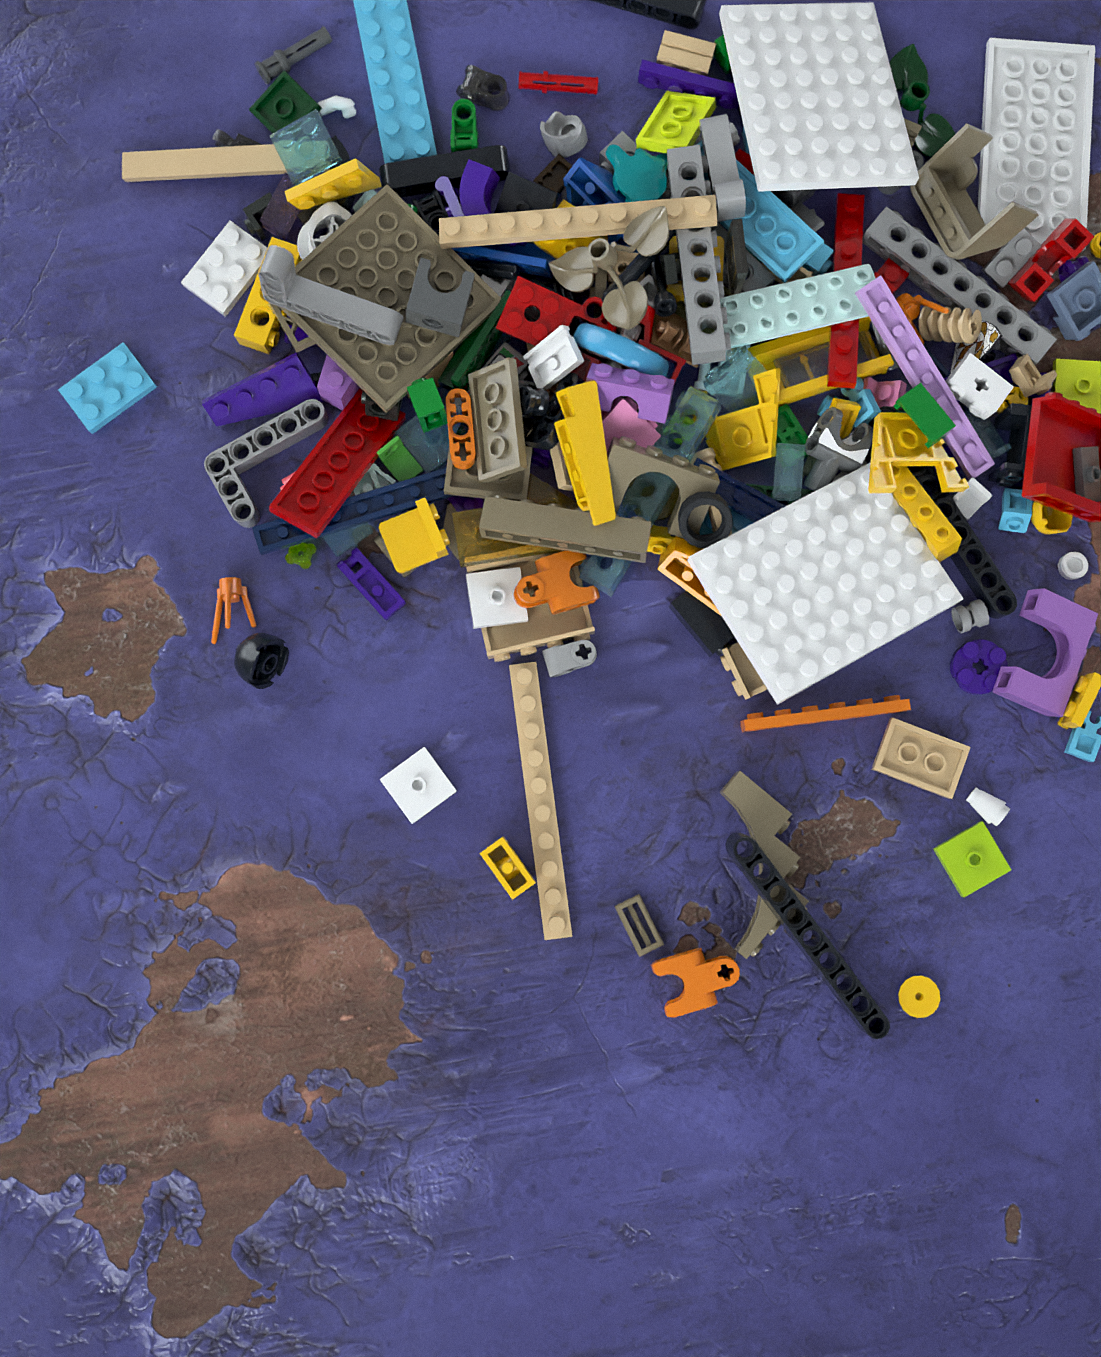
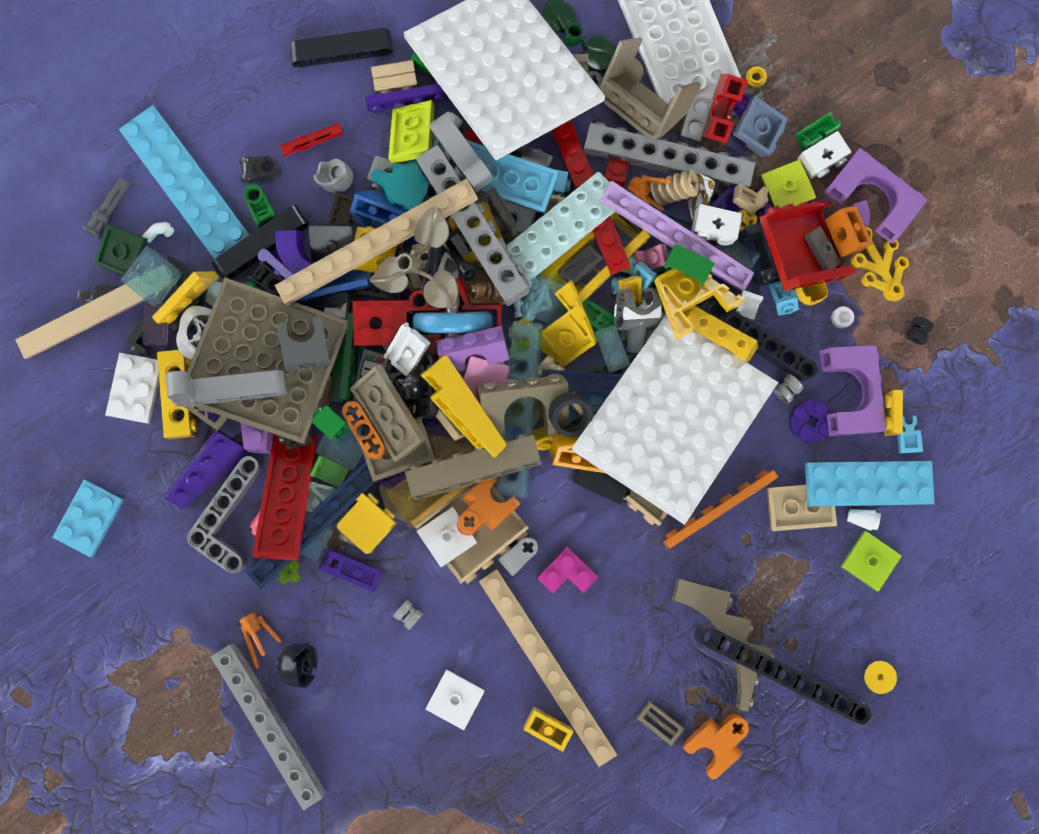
camera: 30 degrees left, 0 degrees up
none -> light grey brick [211,643,326,811]
none -> light grey wheel [393,599,423,630]
none -> dark pink plate [537,547,598,593]
none -> dark grey plate [558,244,604,286]
none -> medium azure plate [805,461,934,507]

